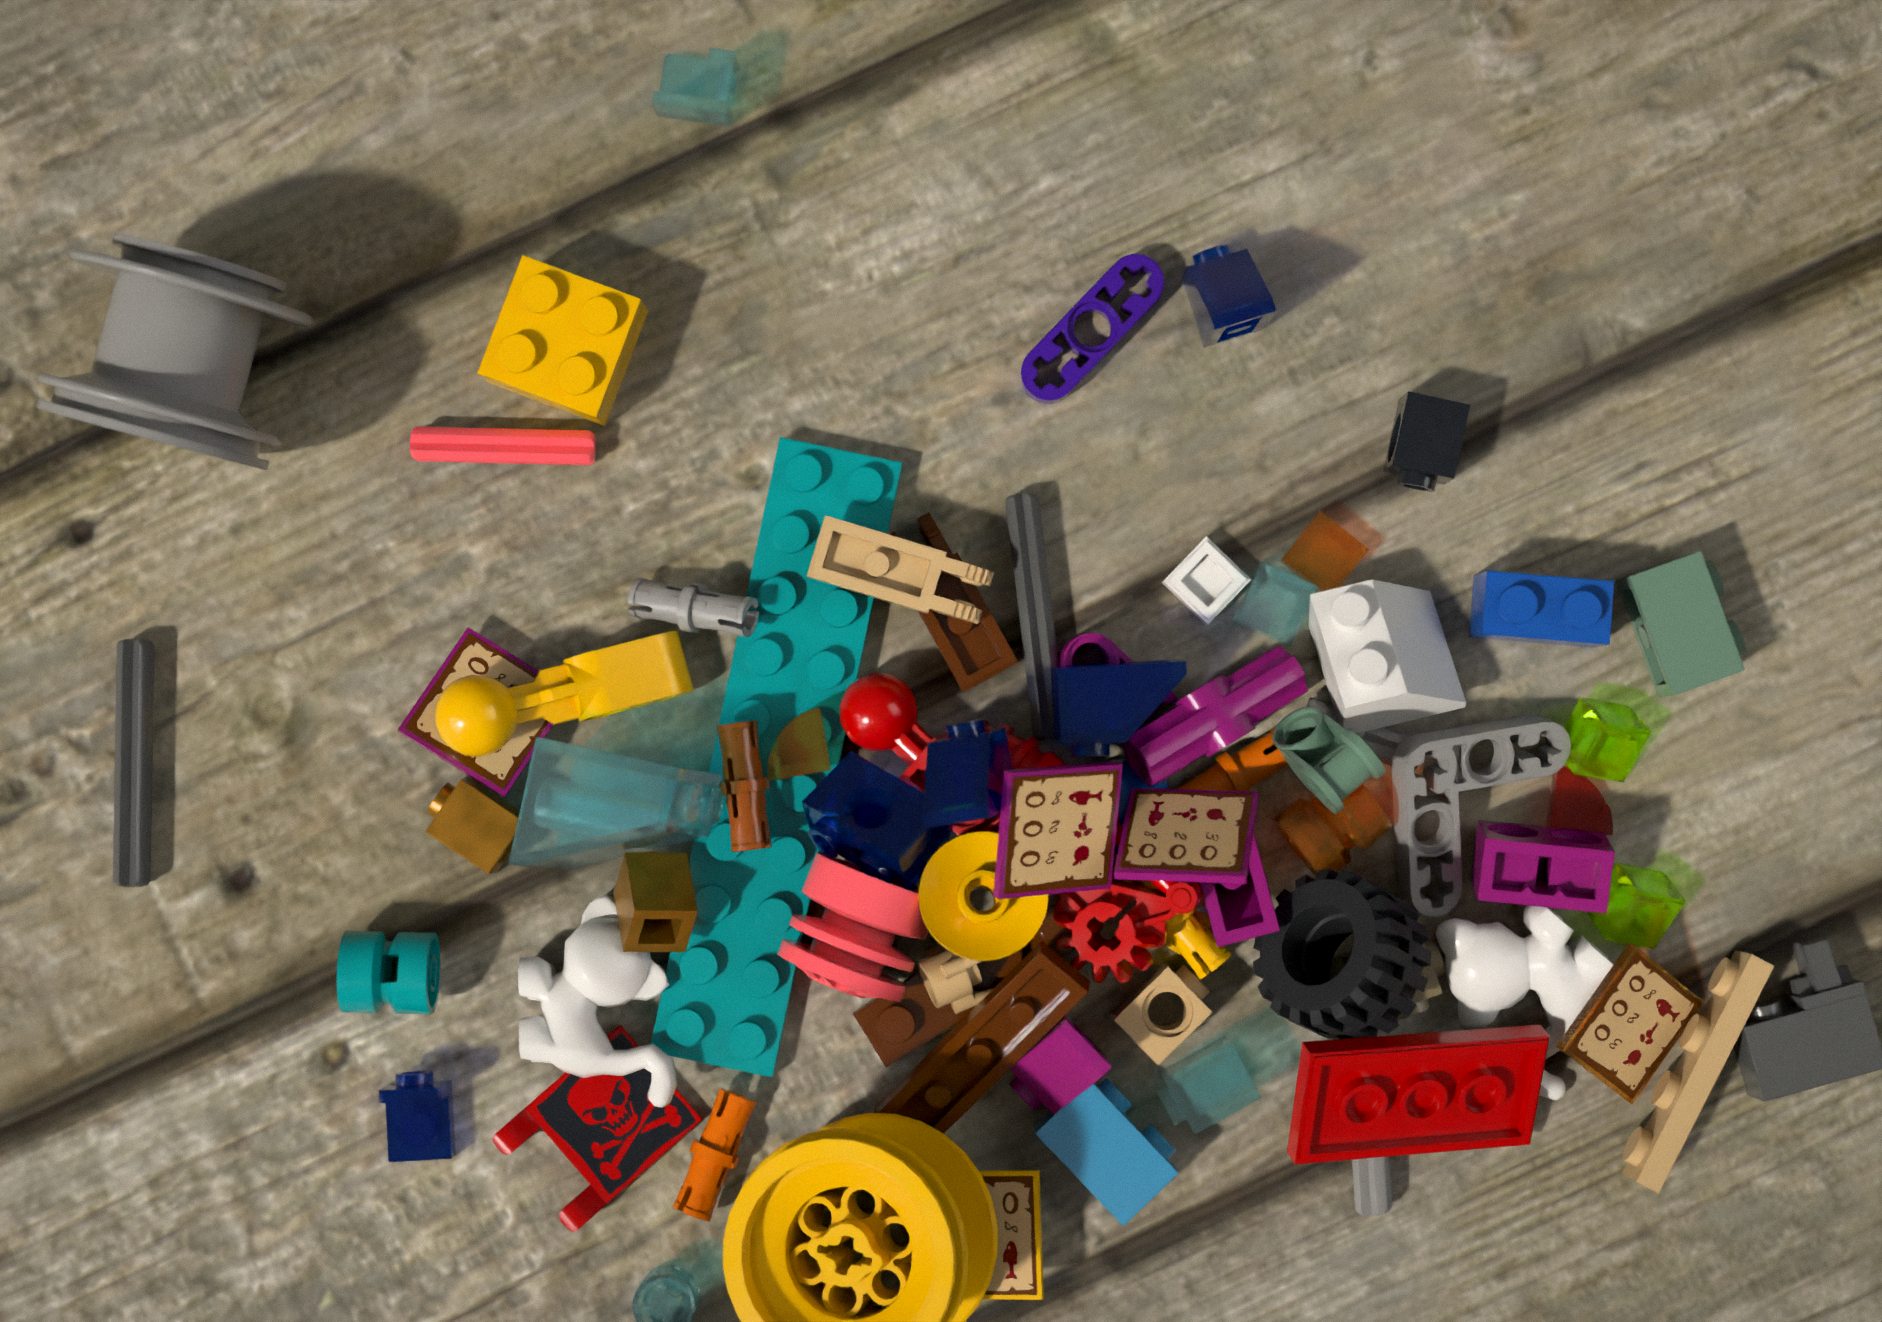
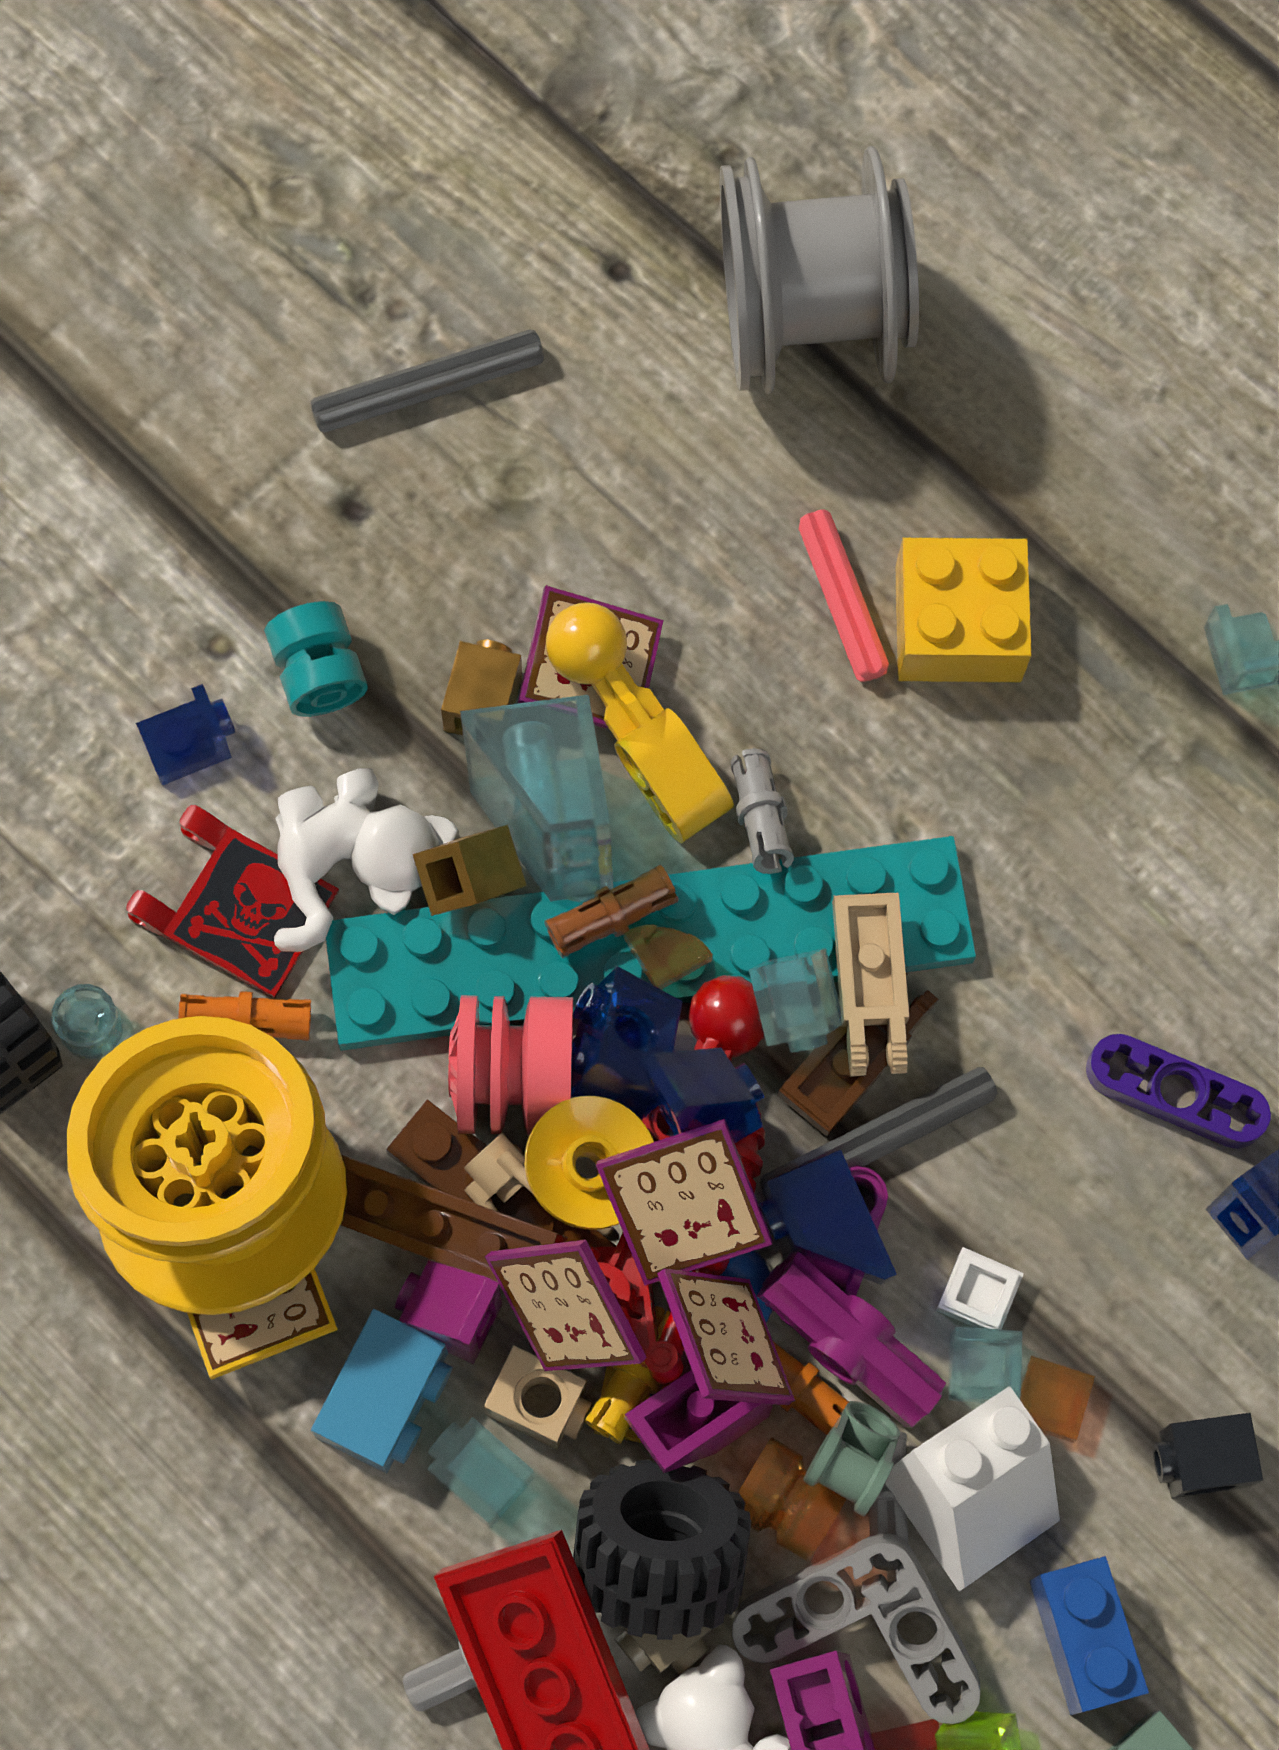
camera: 60 degrees right, 15 degrees down
none -> piece [485,1240,647,1371]
none -> clear light blue brick [749,948,842,1052]

